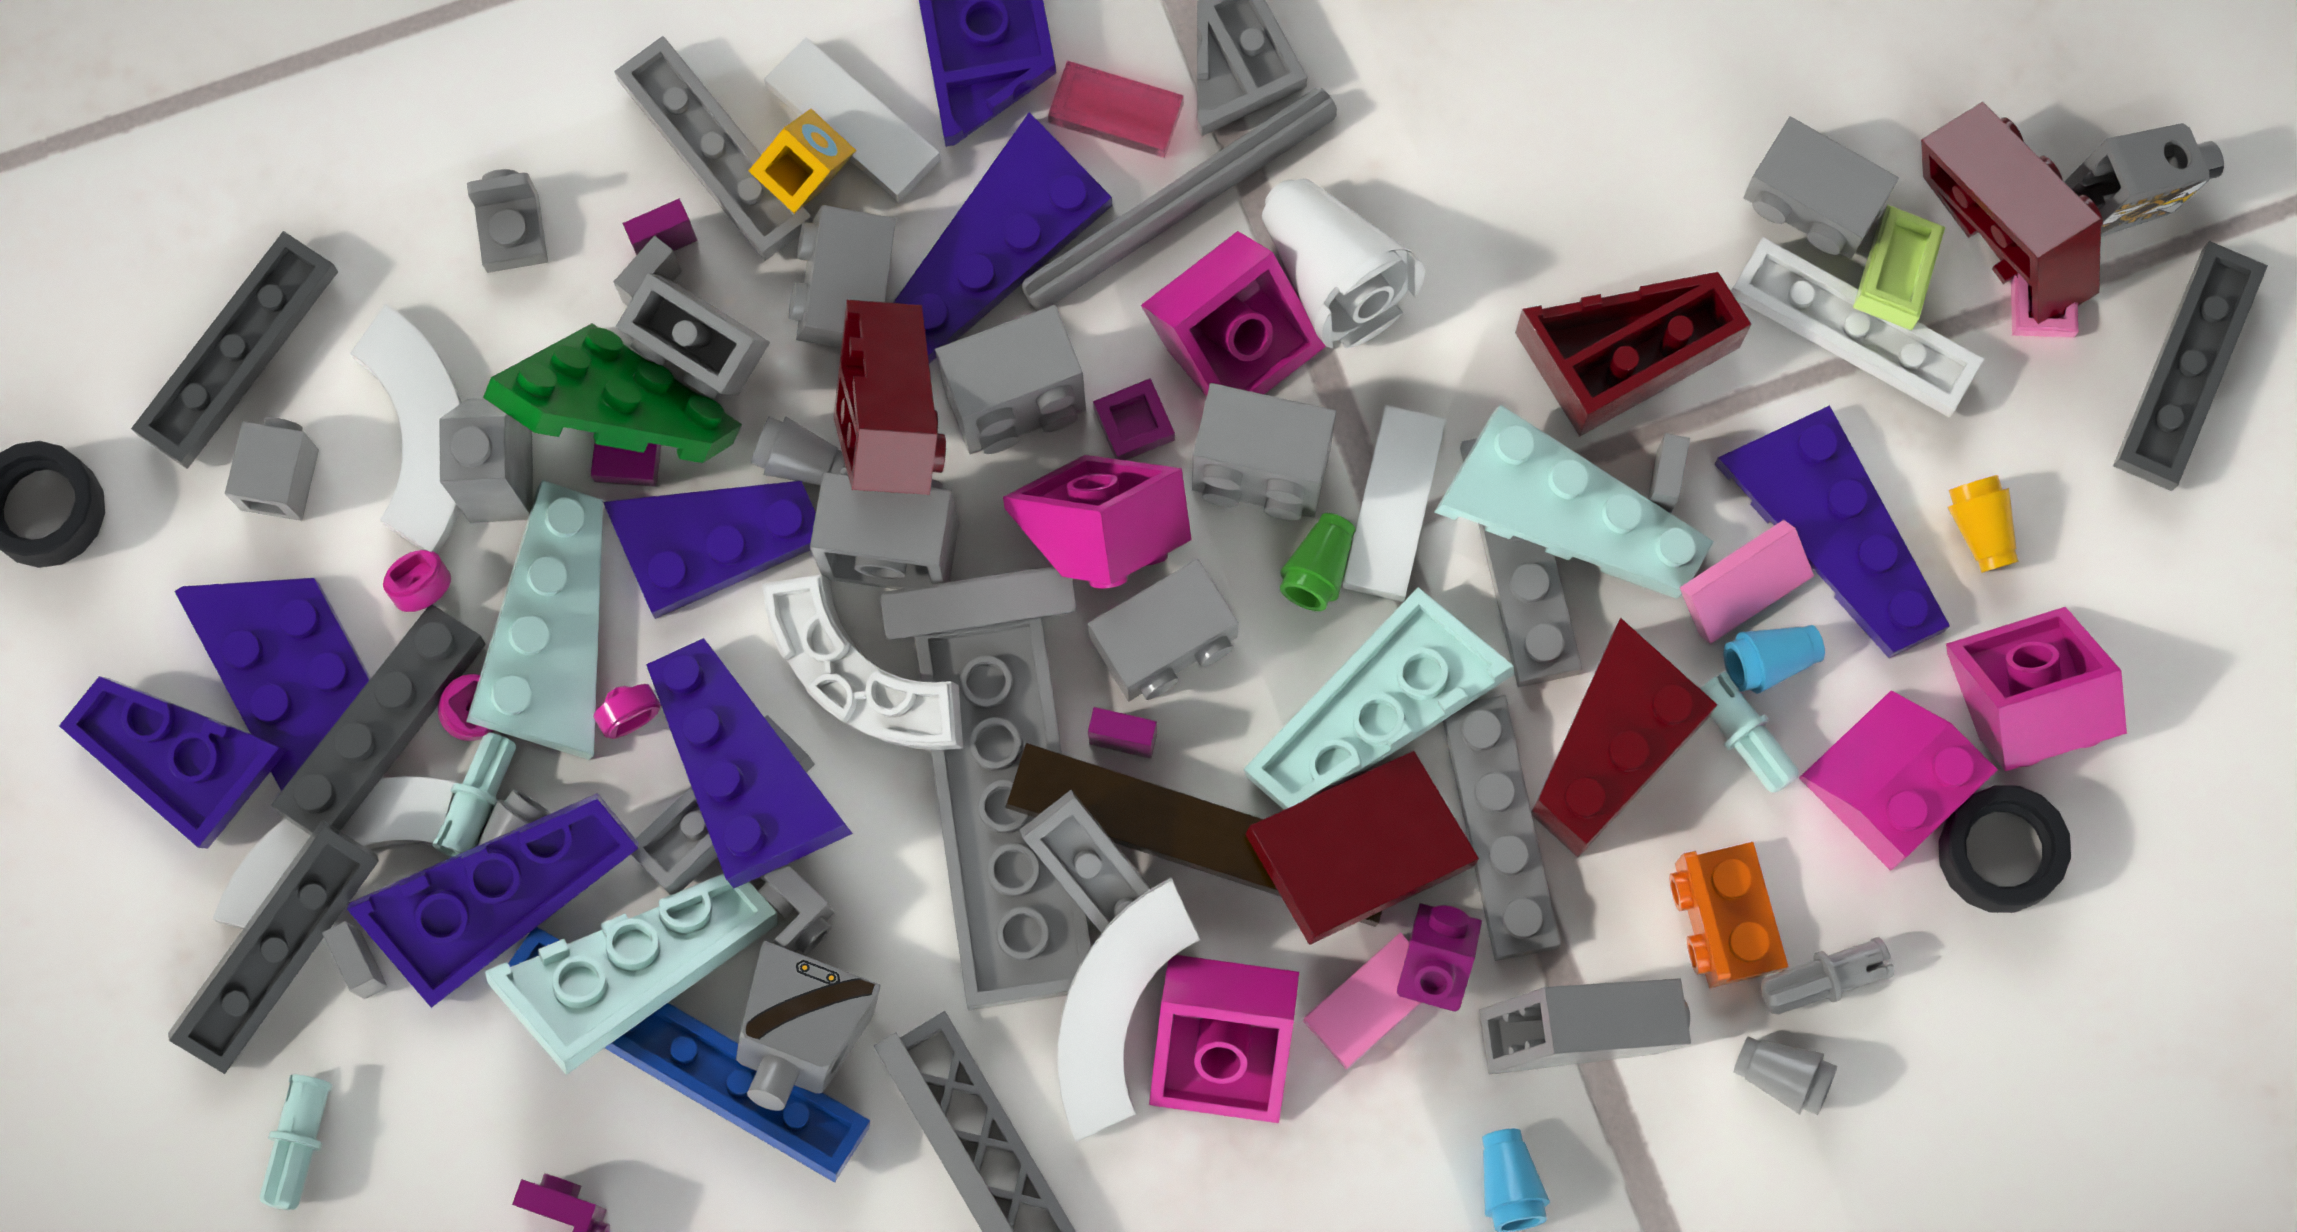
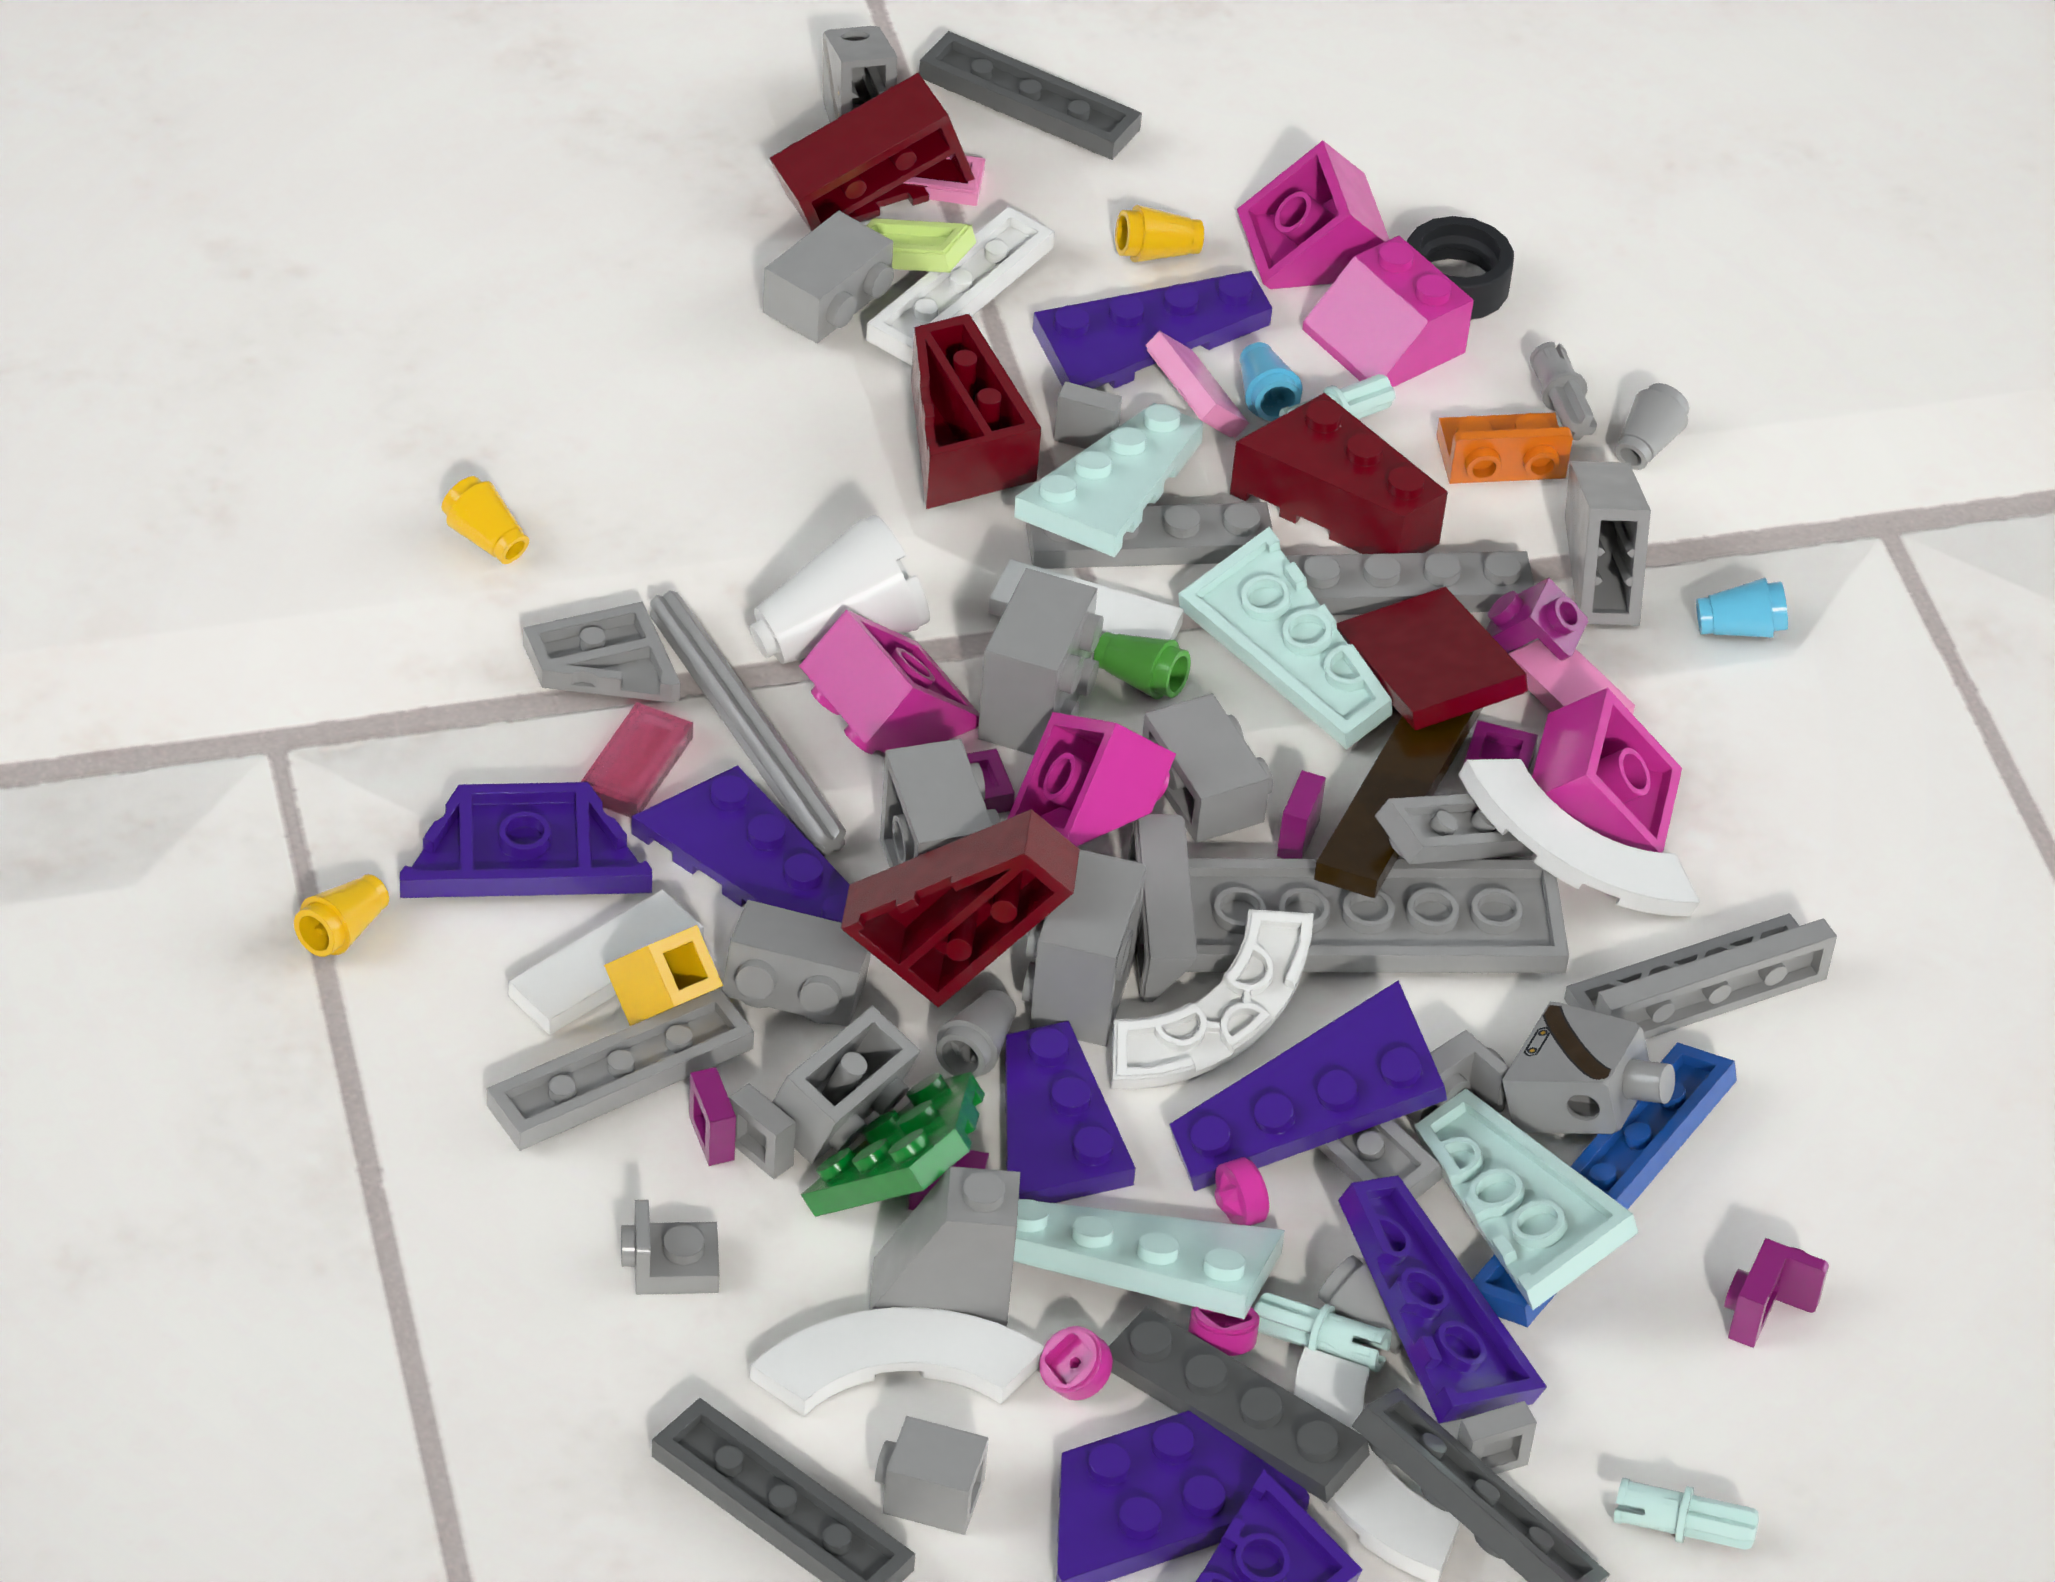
camera: 90 degrees left, 30 degrees down
none -> magenta tile [1463,720,1538,772]

